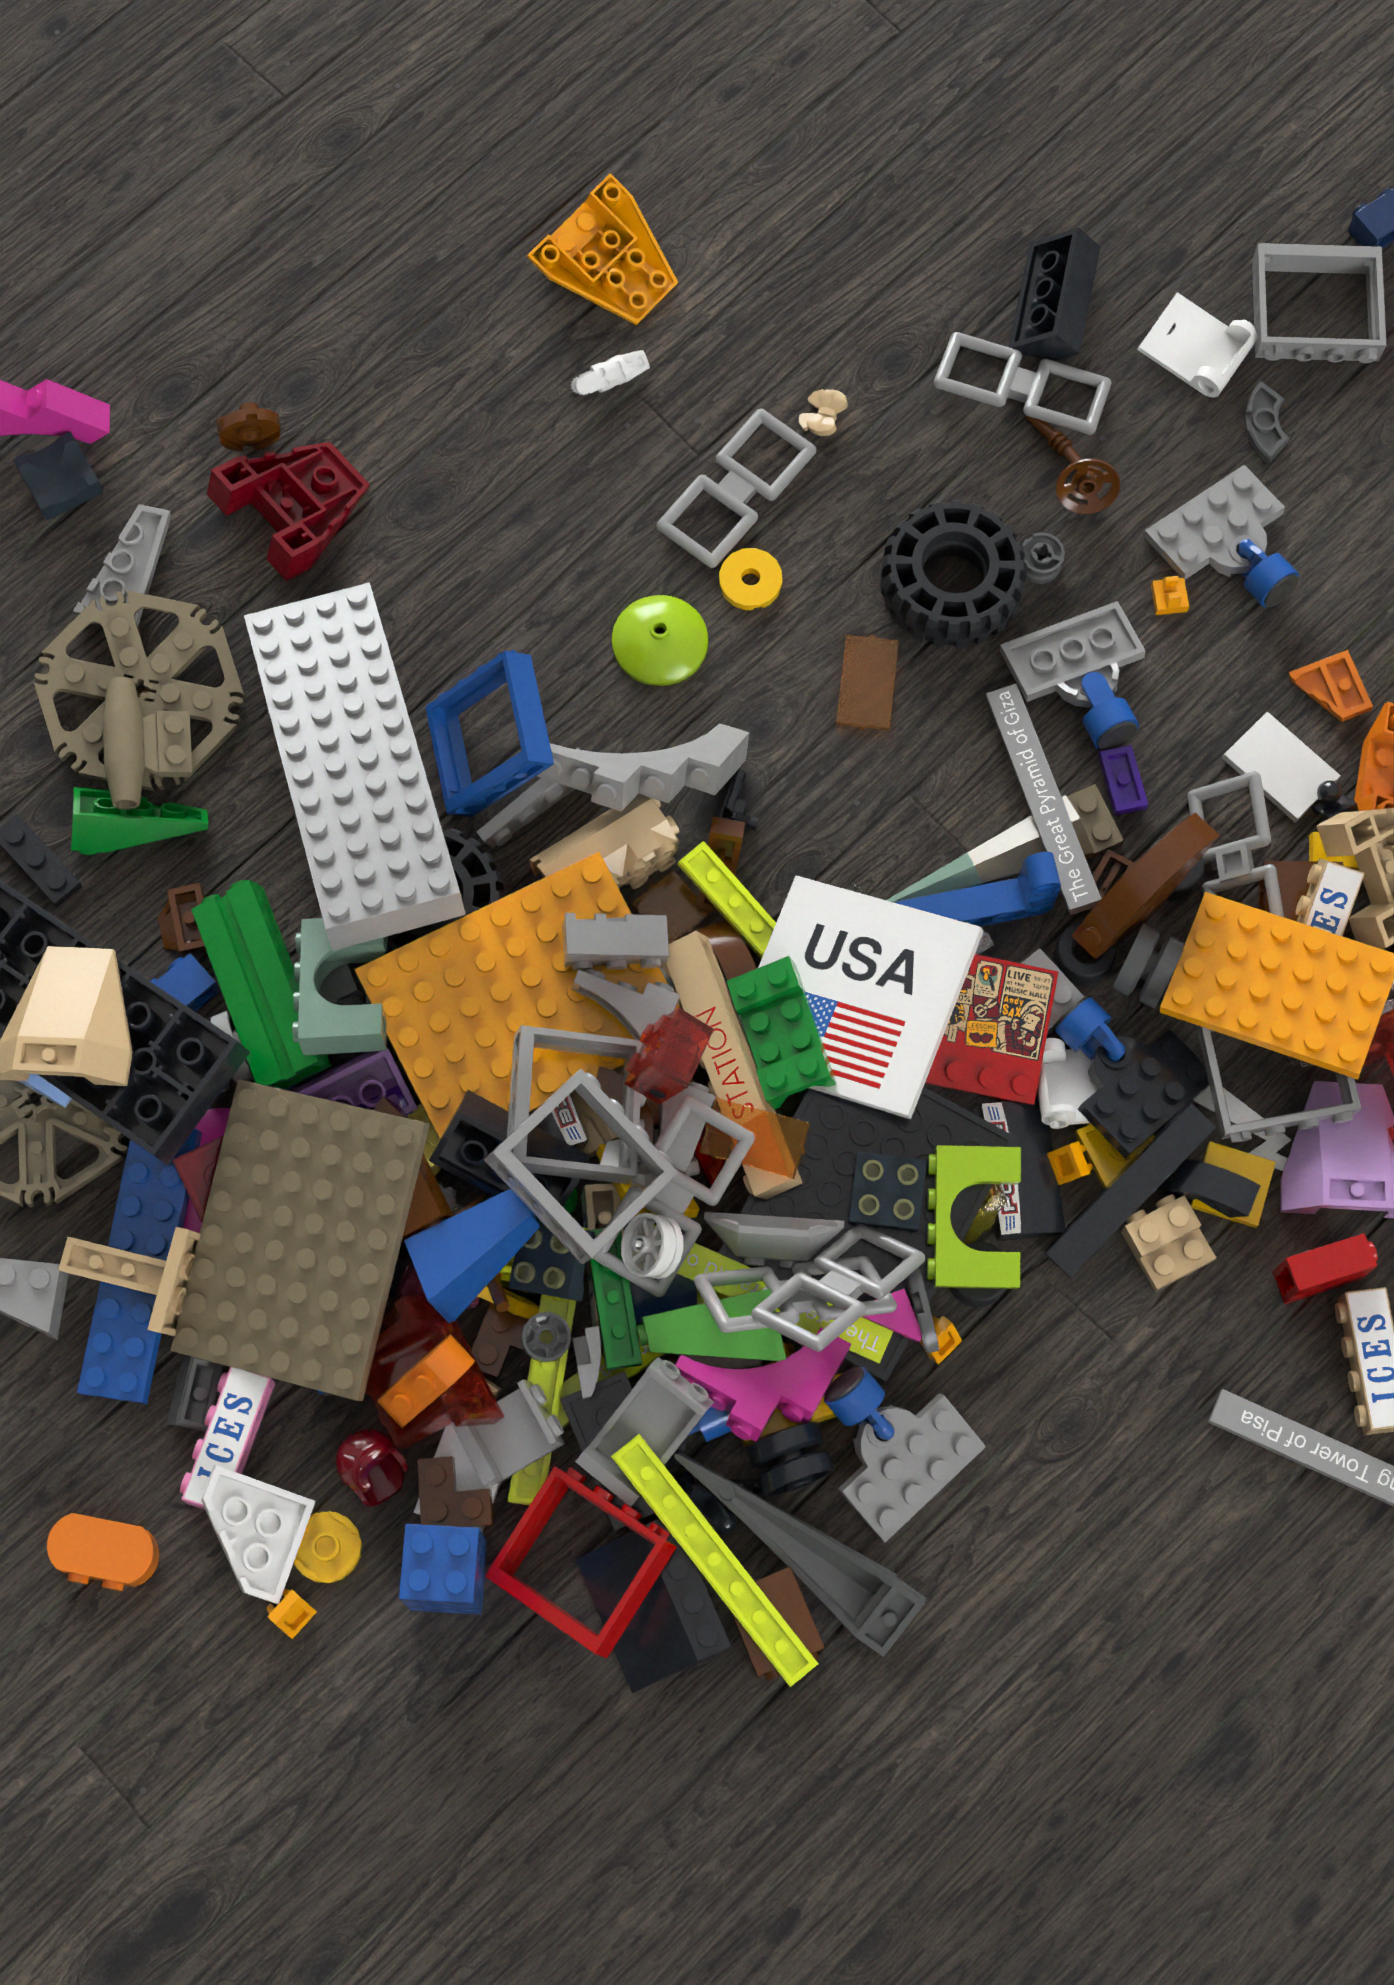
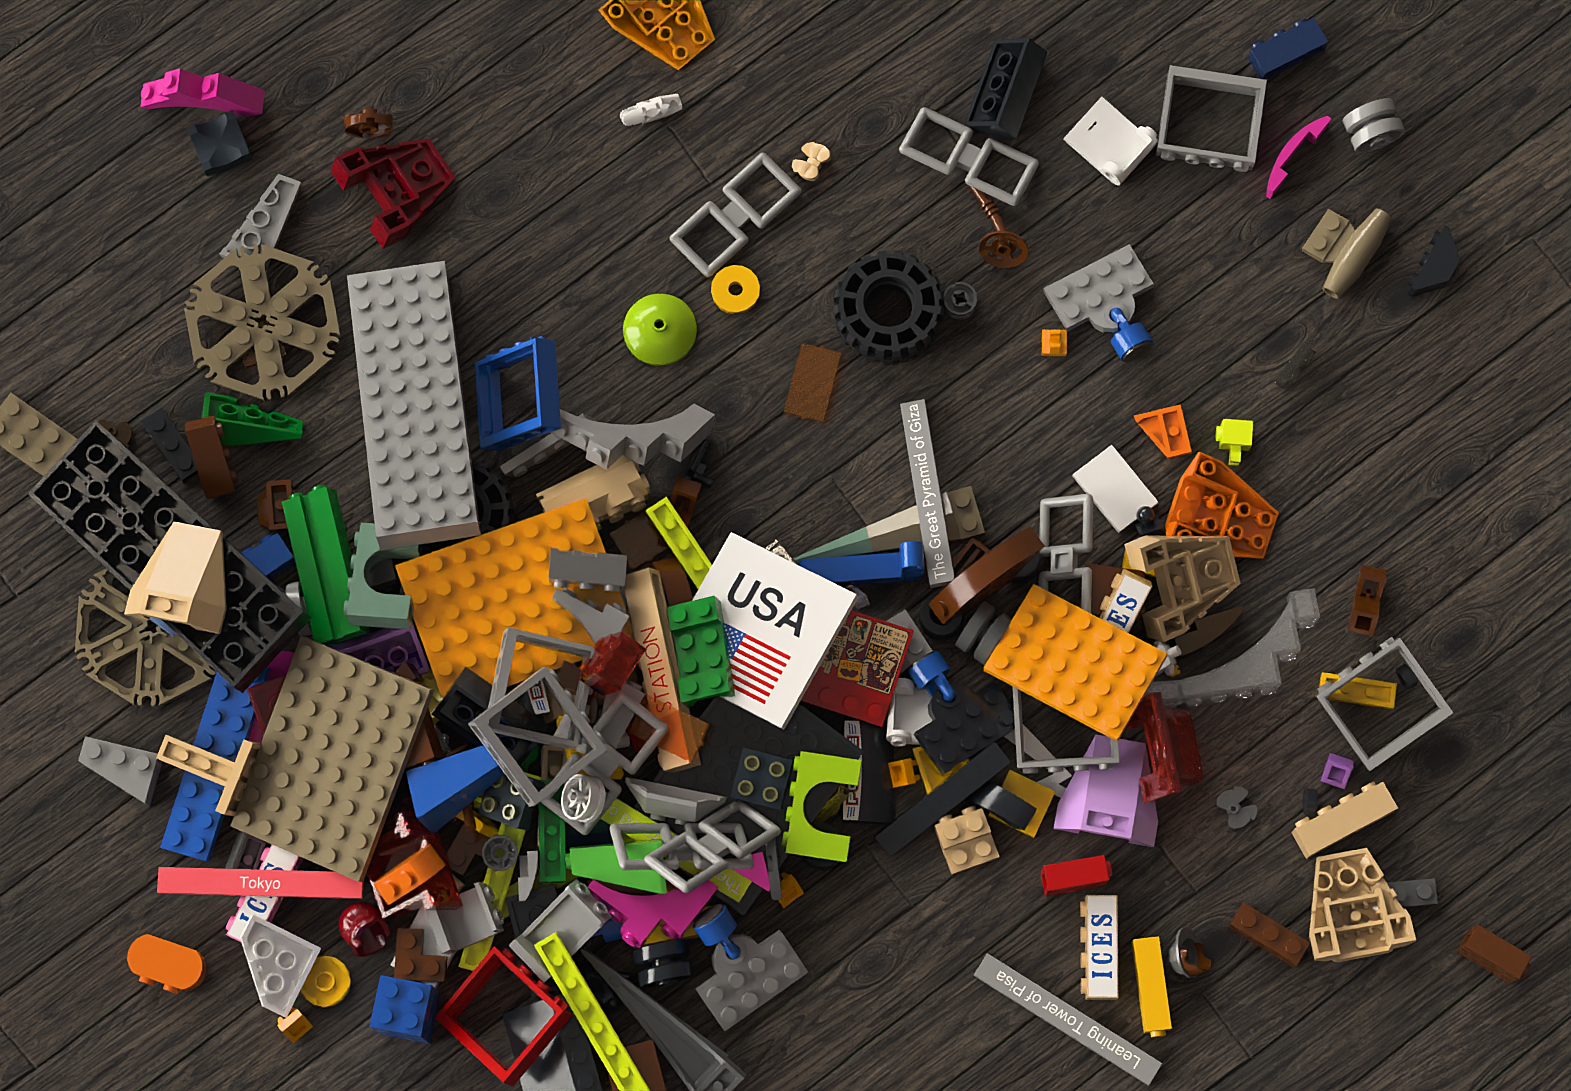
camera: 10 degrees right, 5 degrees up
dark tan plate [103,677,192,809] -> none
light grey plate [1000,601,1146,750] -> none
dark purple plate [1098,745,1148,816] -> none
dark grey tile [1245,380,1290,464] -> none
none -> coral tile [157,867,364,899]
none -> reddish brown brick [185,415,239,499]

